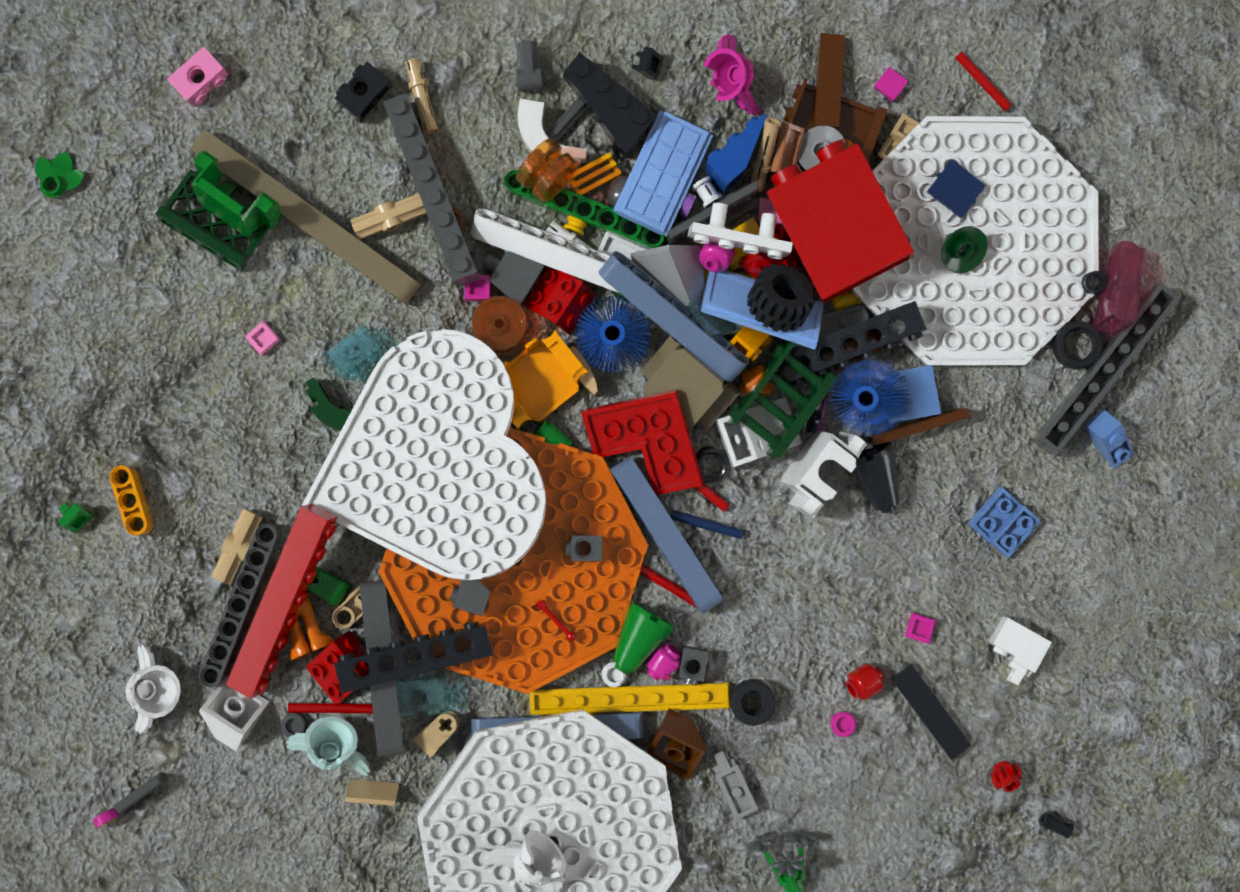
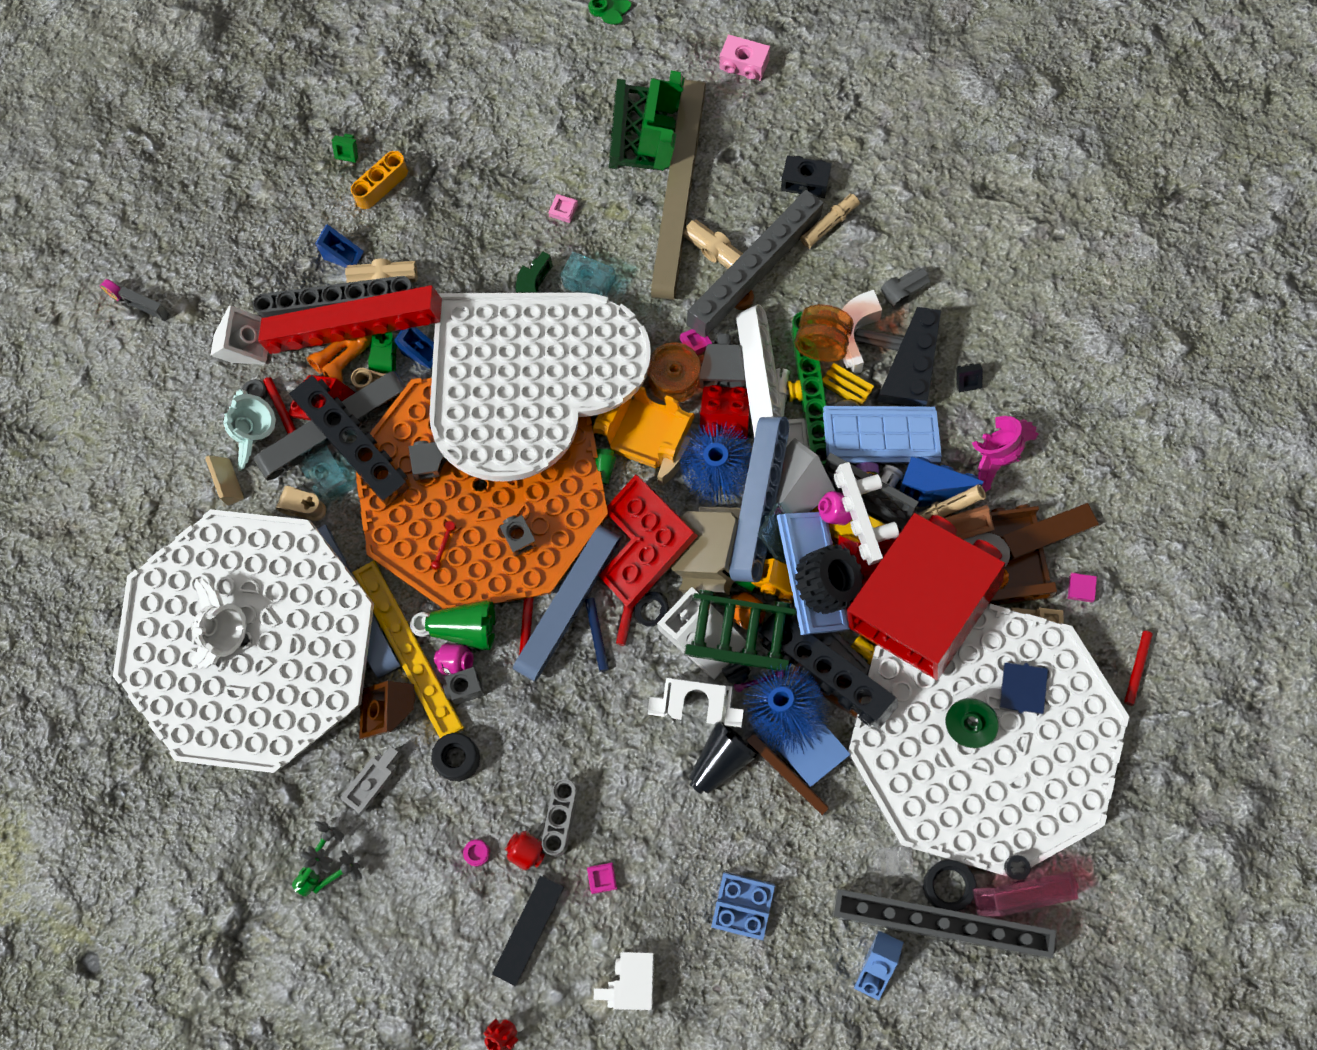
camera: 70 degrees right, 15 degrees down
white helmet [125,644,181,734] -> none
none -> blue slope [315,224,364,268]
none -> blue slope [394,327,434,369]
none -> light grey beam [542,779,578,857]

